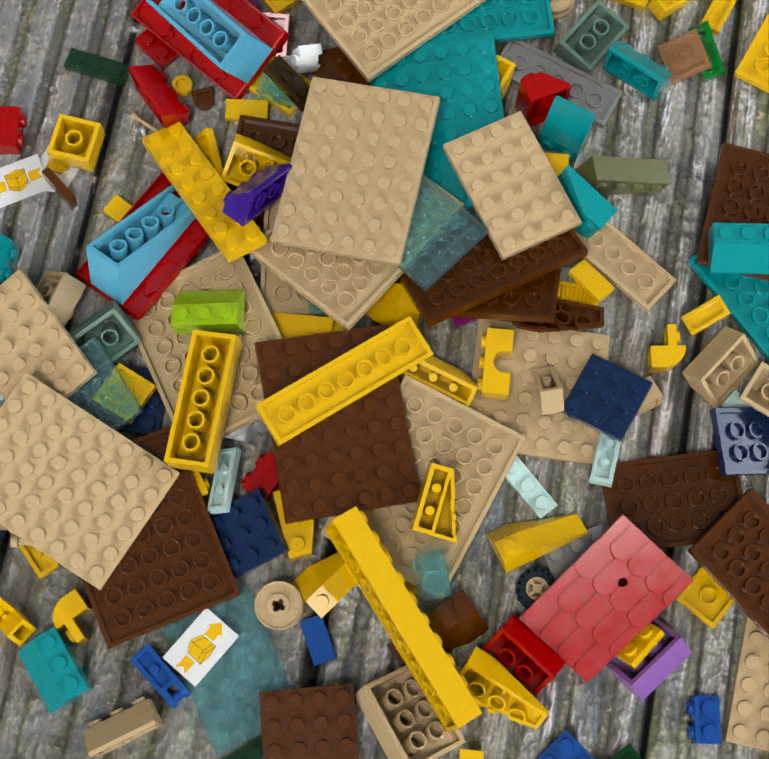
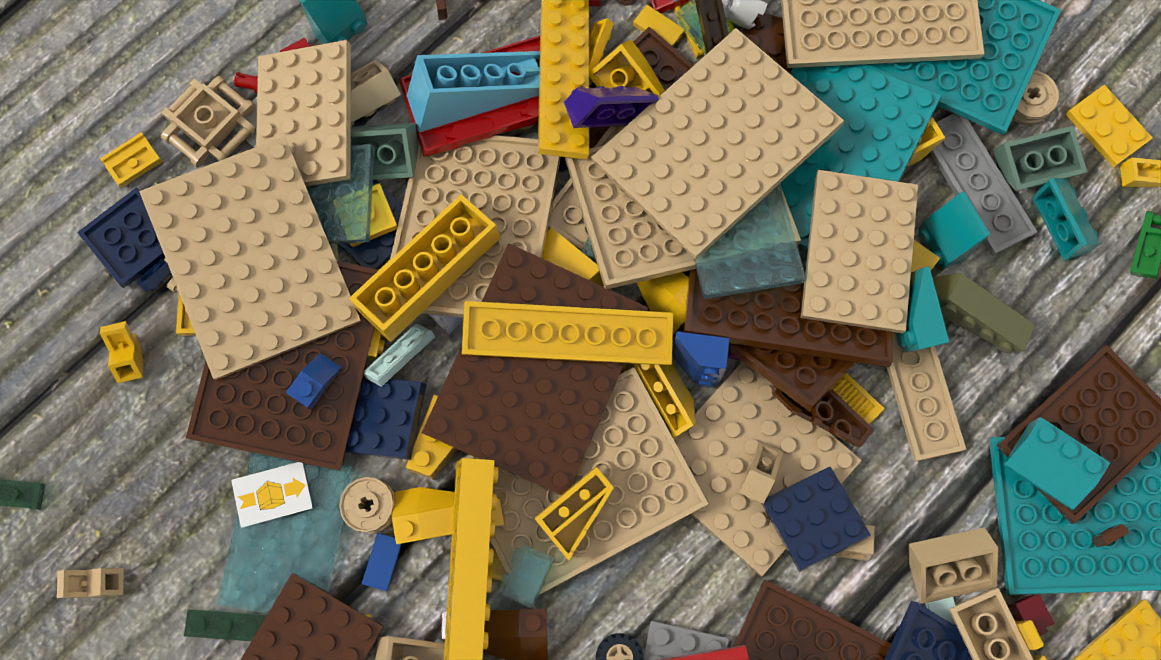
camera: 35 degrees right, 0 degrees up
teal slope [18,627,93,714] -> none
yellow brick [53,589,92,645] -> none
tan slope [83,697,163,757] -> none
yellow tile [102,195,132,223] -> none
blue plate [131,644,191,709] -> none
lime slope [171,289,245,335] -> none
red brick [241,450,279,502] -> none
yellow arch [477,327,514,400] -> none
yellow wedge [486,514,588,573] -> none
light aqua plate [505,456,558,519] -> none
red slope [515,72,571,127] -> none
yellow tile [568,259,615,304] -> none
light aqua tile [589,432,621,487] -> none
yellow brick [647,324,686,373] -> none
medium nougat tile [657,28,712,85] -> none
yellow tile [681,295,731,337] -> none
none -> blue slope [286,353,342,410]
none -> blue slope [672,332,729,388]

